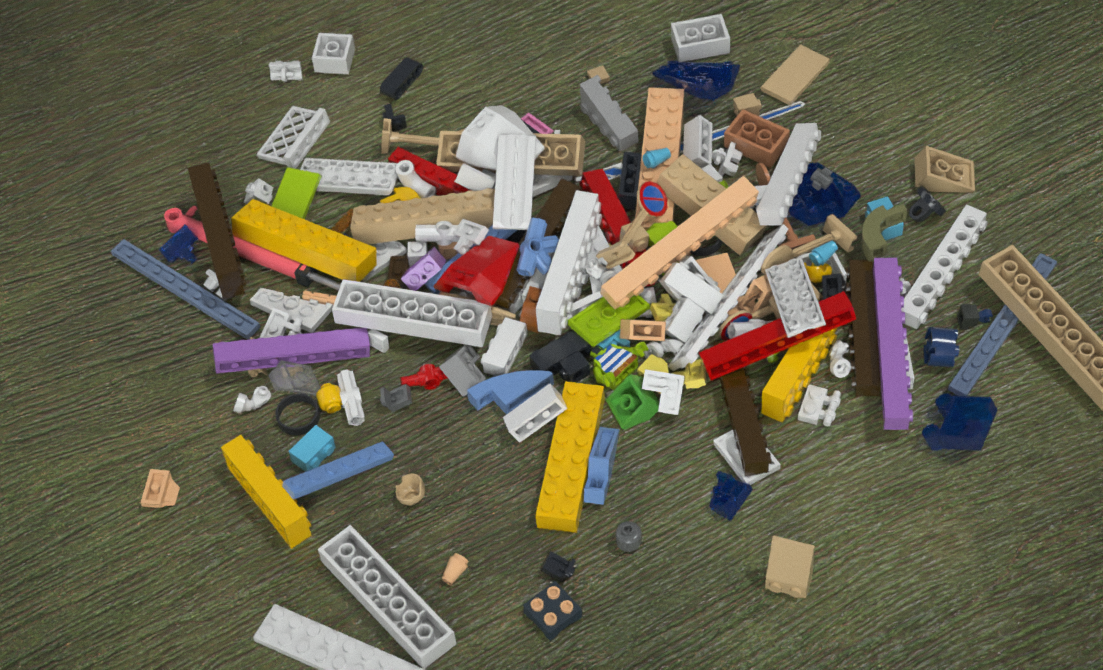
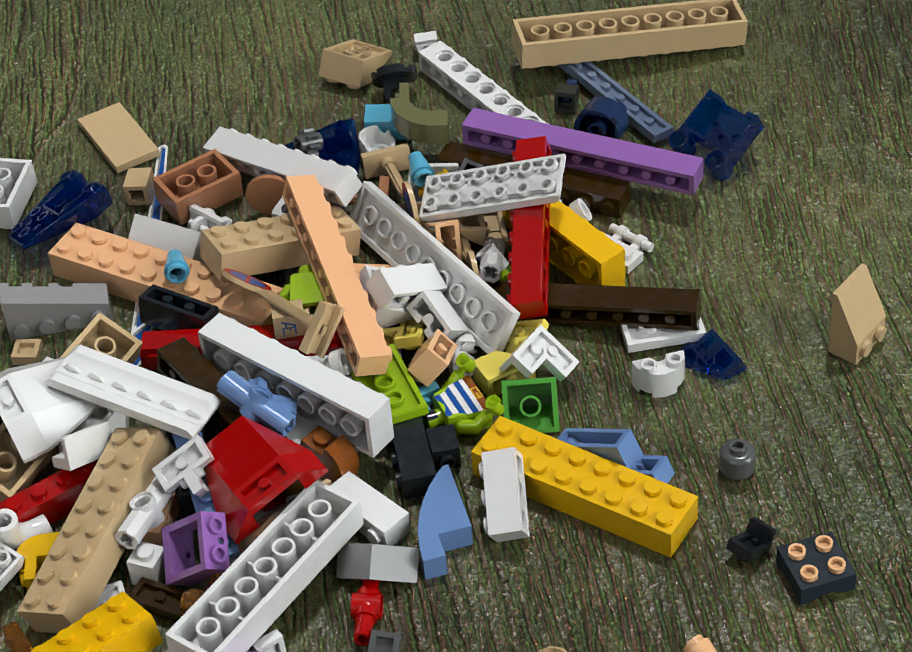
camera: 70 degrees left, 10 degrees down
none -> tan tile [11,339,43,365]
none -> white hair [358,125,396,153]
none -> white tile [413,31,437,56]
none -> white cylinder [632,350,685,398]

